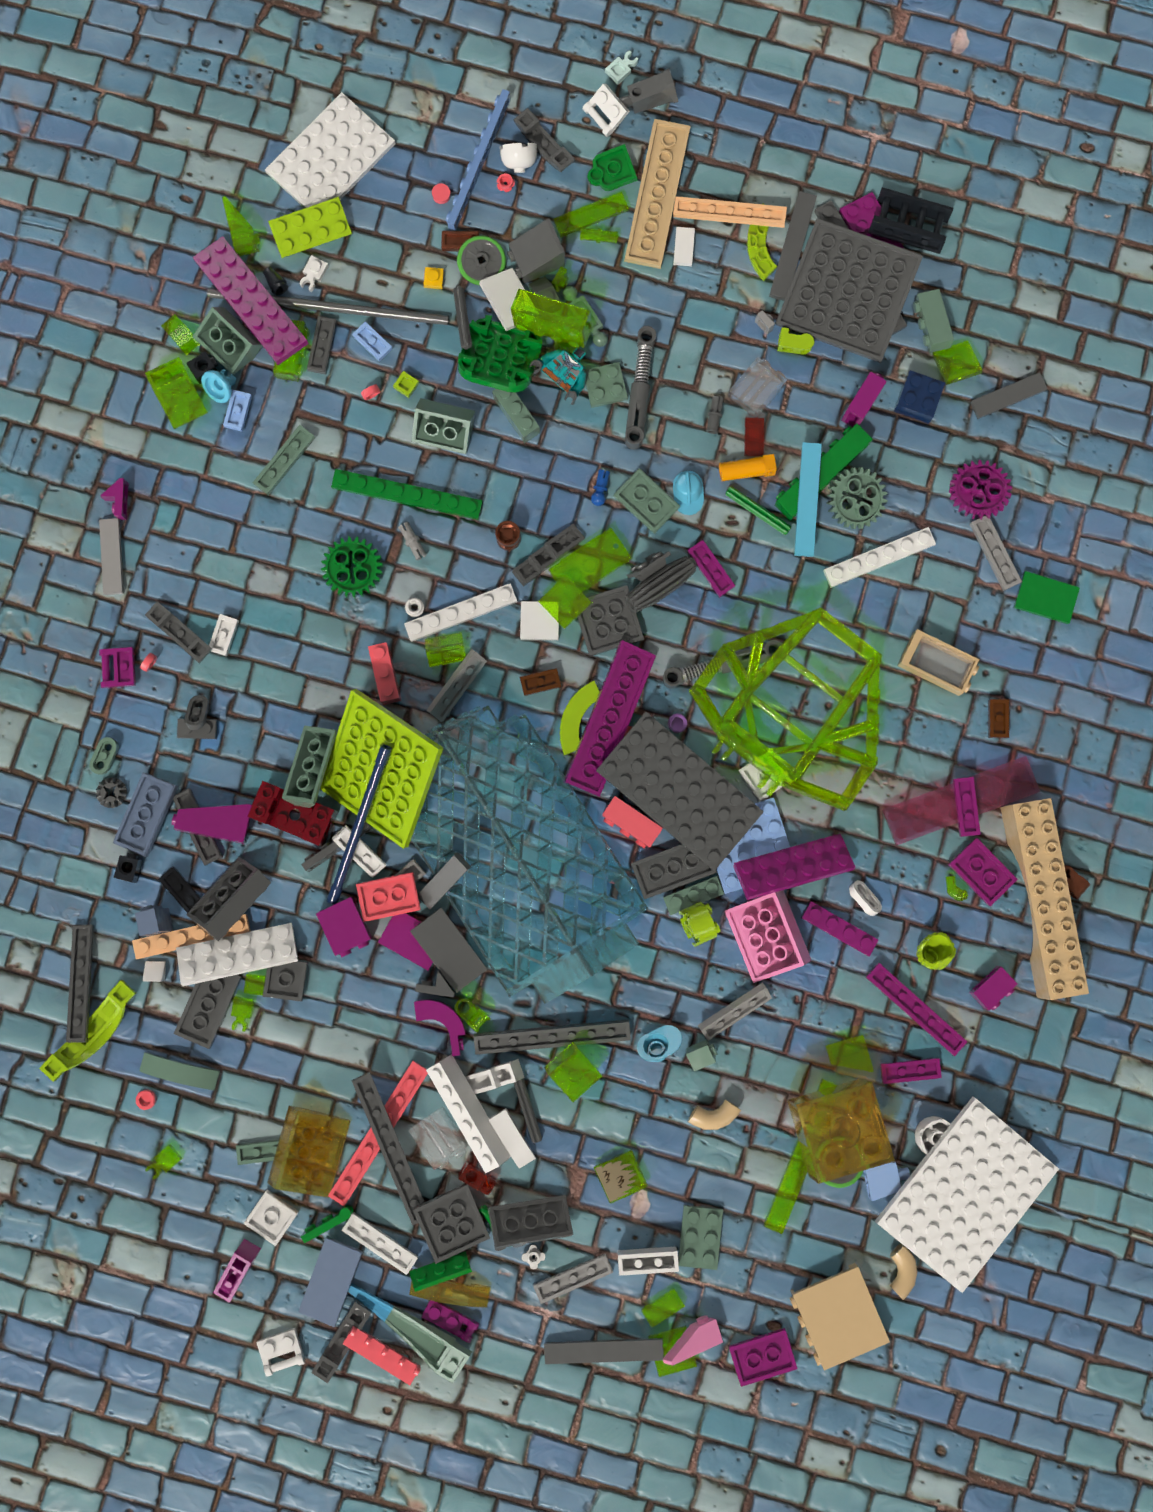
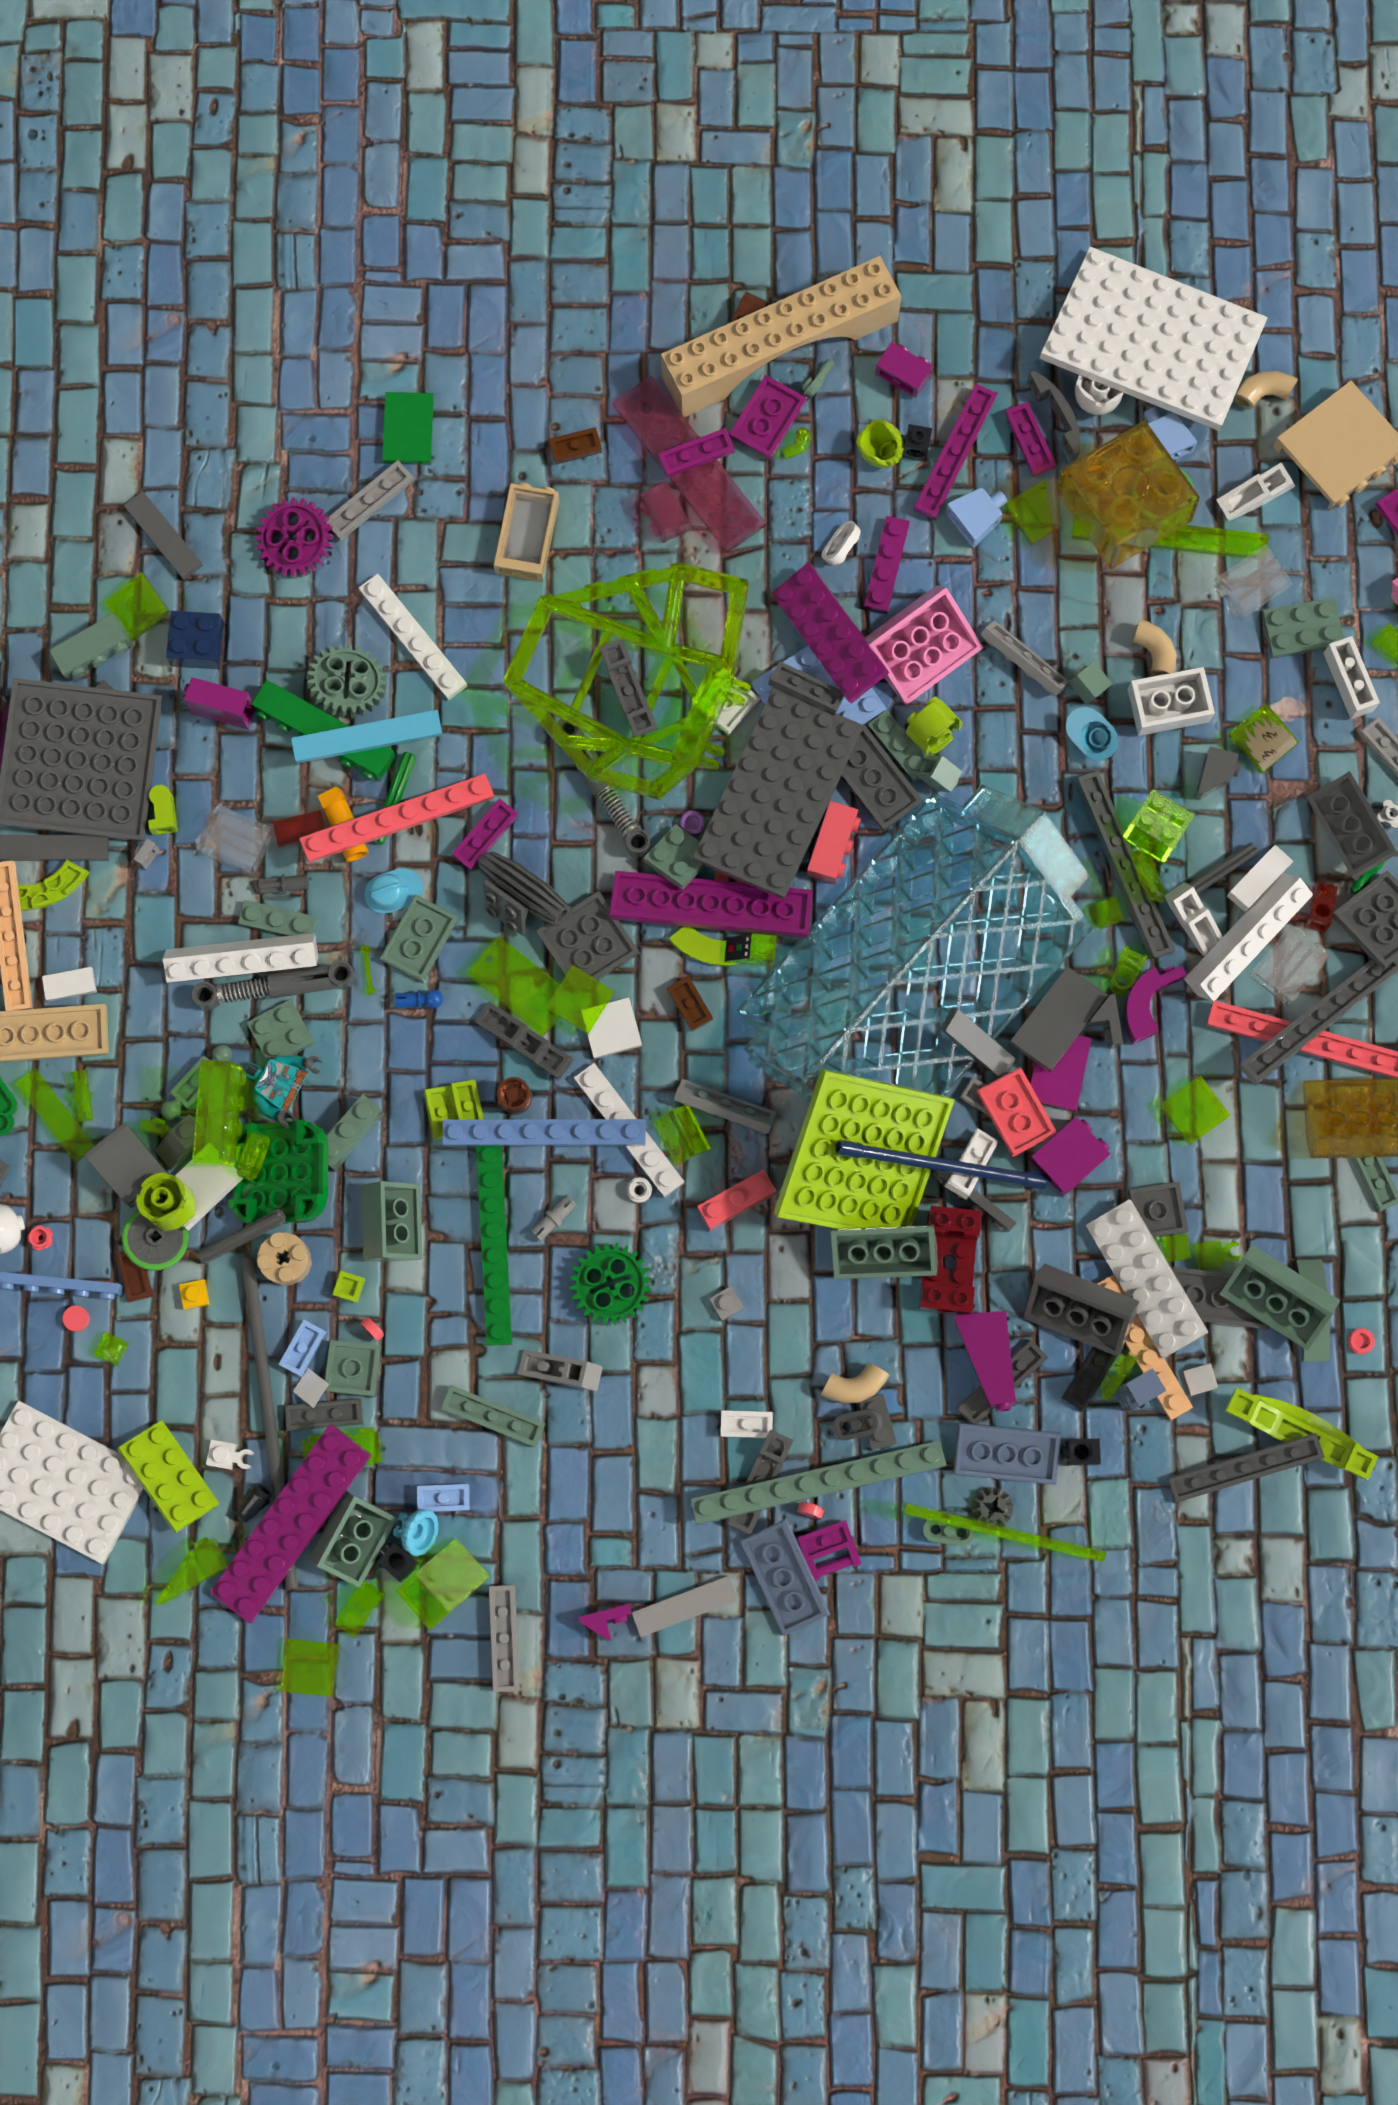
camera: 105 degrees left, 5 degrees down
none -> clear neon green tile [93,1332,129,1366]
none -> lime brick [136,1172,196,1231]
none -> white brick [163,933,319,983]
none -> clear neon green beam [237,1132,270,1181]
none -> sand green plate [238,900,318,936]
none -> tan brick [257,1232,312,1286]
none -> clear neon green tile [281,1638,340,1697]
none -> white sticker [293,1368,329,1408]
none -> coral plate [299,774,494,863]
none -> sand green plate [325,1340,382,1397]
none -> clear neon green hinge [360,944,375,995]
none -> lime slope [423,1079,484,1140]
none -> medium blue plate [443,1119,646,1146]
none -> light grey plate [489,1585,520,1692]
none -> light grey slope [518,1350,603,1392]
none -> dark grey slope [599,639,658,738]
none -> clear pink brick [639,481,689,543]
none -> sand green plate [644,824,704,890]
none -> sand green plate [690,1441,947,1525]
none -> light grey plate [709,1286,744,1321]
none -> slope [724,934,777,967]
none -> sand blue tile [740,1519,830,1636]
none -> dark grey plate [768,661,845,716]
none -> sand green plate [801,359,835,400]
none -> tan cylinder [821,1362,890,1404]
none -> clear neon green tile [901,1501,1107,1562]
none -> black brick [903,424,932,462]
none -> brick [917,755,962,792]
none -> light blue torso [946,488,1008,548]
none -> dark grey slope [1027,371,1080,463]
none -> clear neon green tile [1091,897,1124,929]
none -> clear neon green plate [1099,1351,1138,1402]
none -> white brick [1127,667,1215,736]
none -> clear neon green plate [1130,850,1166,903]
none -> clear neon green plate [1159,1075,1231,1146]
none -> dark grey slope [1194,746,1241,800]
none -> clear brick [1214,544,1293,620]
none -> white slope [1217,463,1295,521]
none -> sand green slope [1220,1245,1340,1351]

